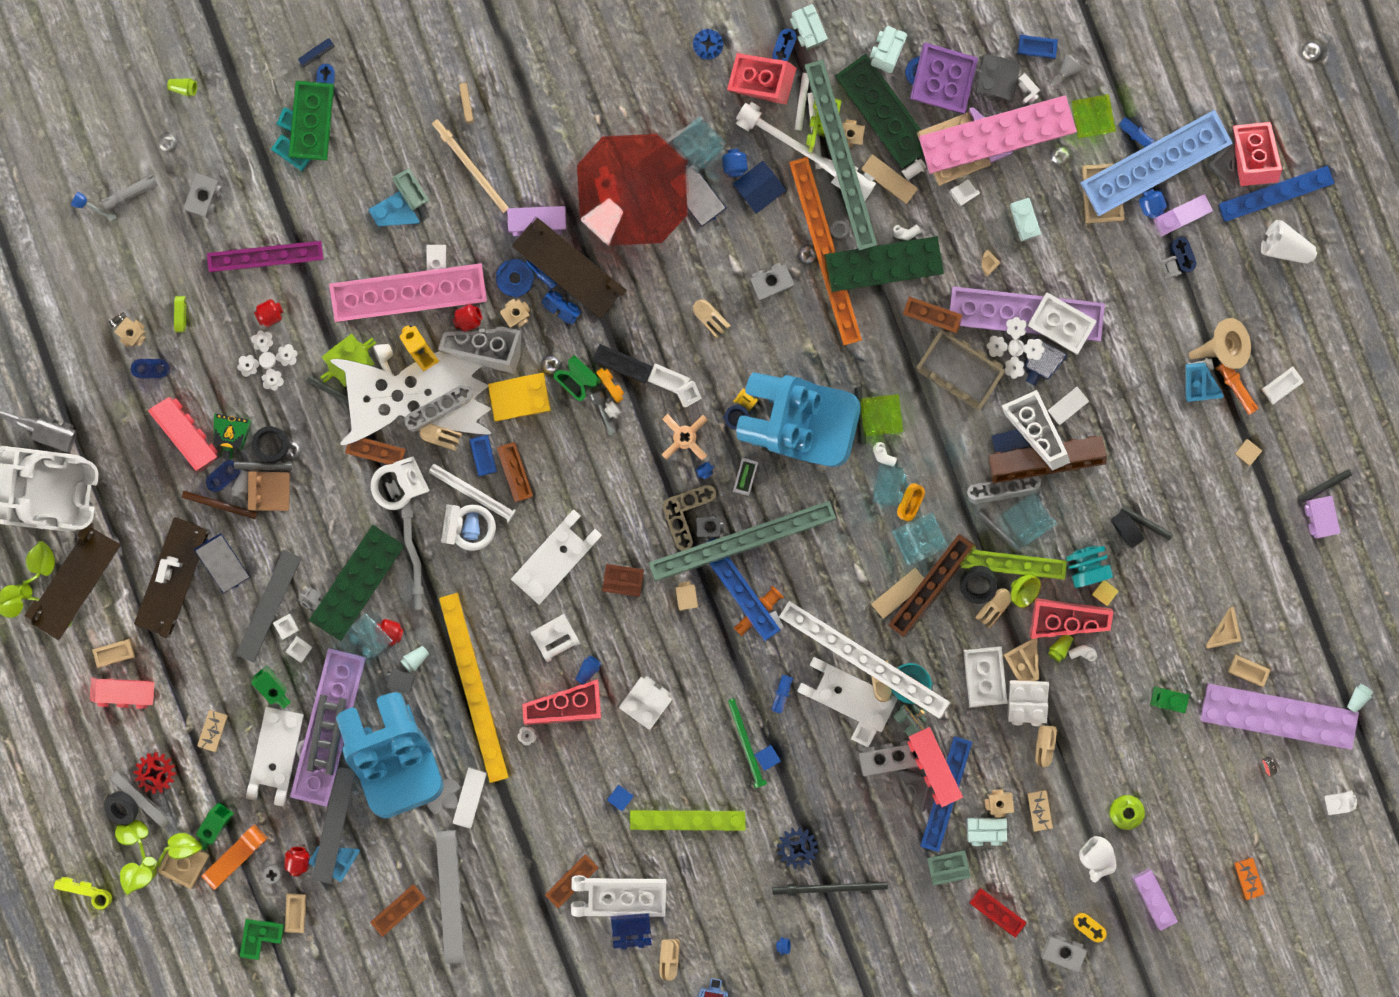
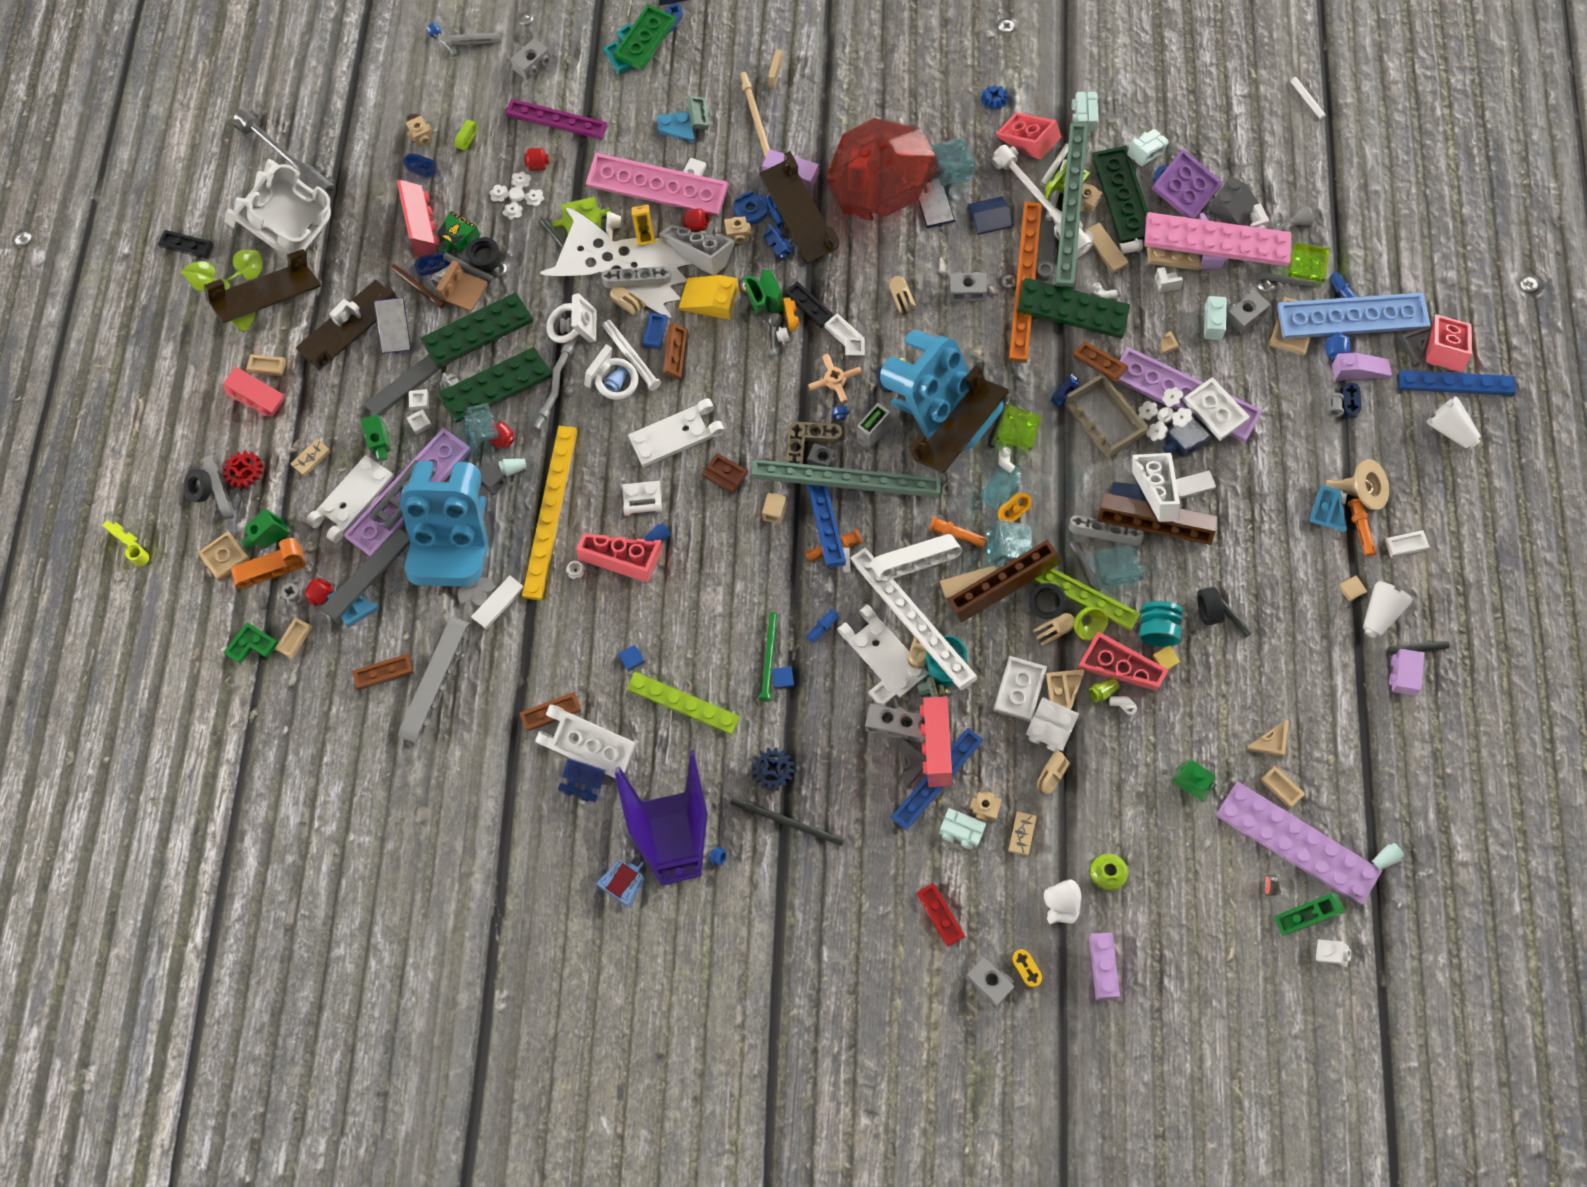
camera: 35 degrees right, 20 degrees down
lime plant [115,819,202,895] -> none
dark orange plate [345,438,406,464] -> none
white plate [619,676,672,730] -> none
tan arm [659,939,680,981] -> none
blue head [722,149,748,177] -> none
blue beam [772,28,796,61] -> none
sand green plate [927,850,971,886] -> none
blue tile [1017,35,1058,59] -> none
orange tile [1234,857,1265,900] -> none
none -> dark green plate [420,292,533,368]
none -> dark purple windscreen [615,750,707,886]
none -> white beam [871,534,962,581]
none -> dark brown bracket [908,366,1009,473]
none -> orange pin [929,515,987,549]
none -> clear blue plate [1051,374,1080,406]
none -> light grey brick [1226,290,1271,334]
none -> dark grey bar [1259,272,1315,288]
none -> green slope [1274,893,1346,936]
none -> white cone [1363,581,1413,638]

